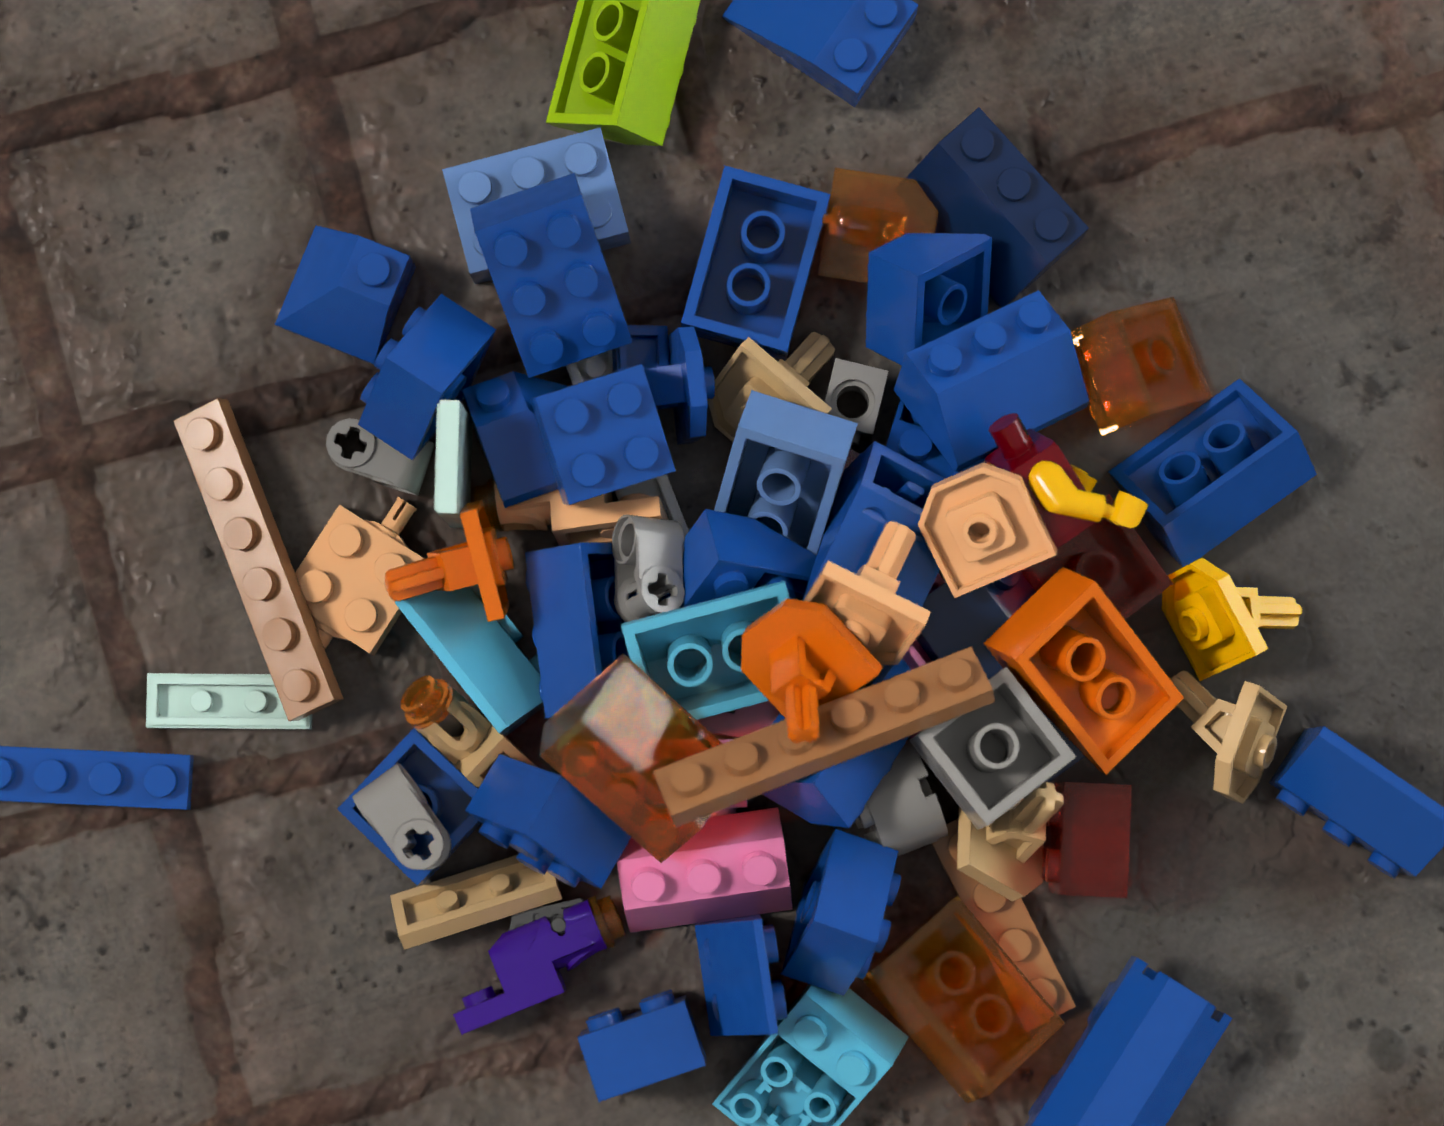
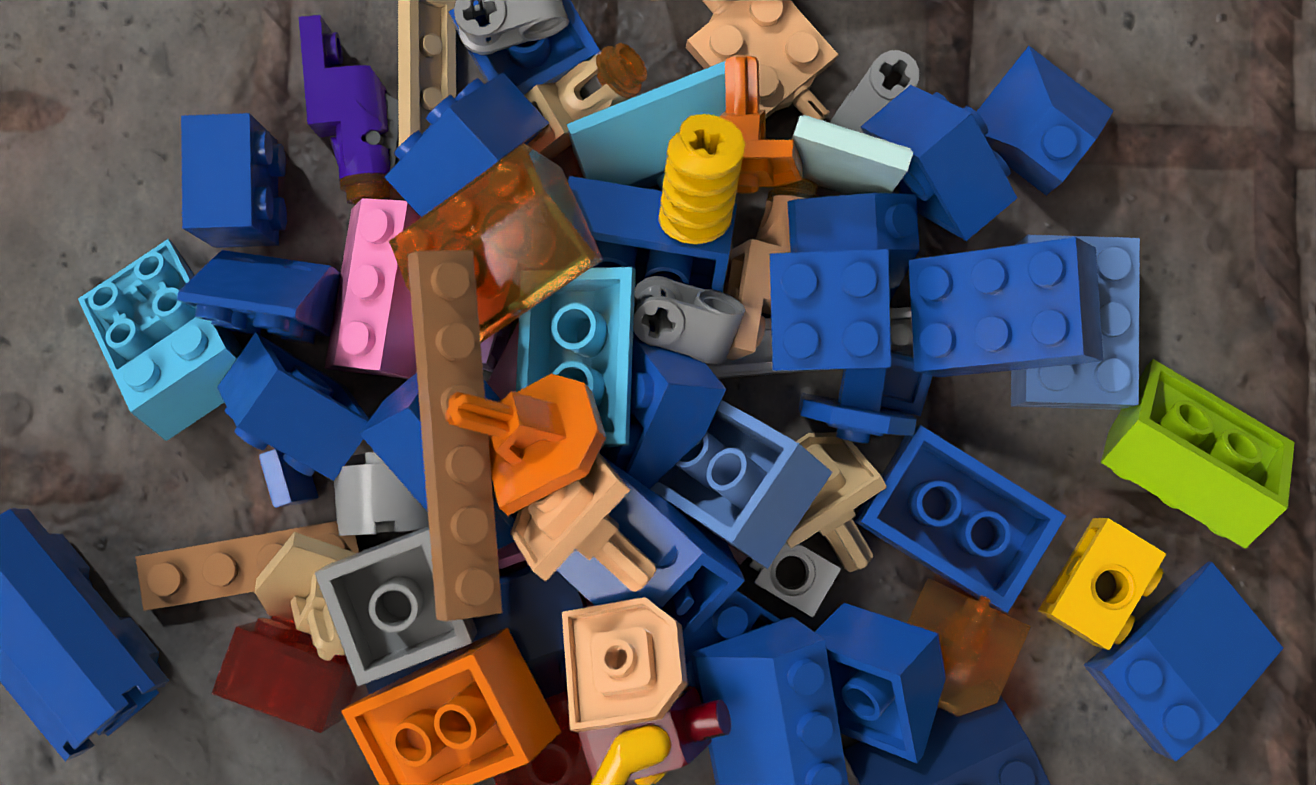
camera: 105 degrees right, 0 degrees up
clear orange slope [862,896,1065,1104] -> none
none -> blue tile [259,449,319,508]
none -> yellow piece [658,114,745,244]
none -> yellow brick [1038,518,1166,650]

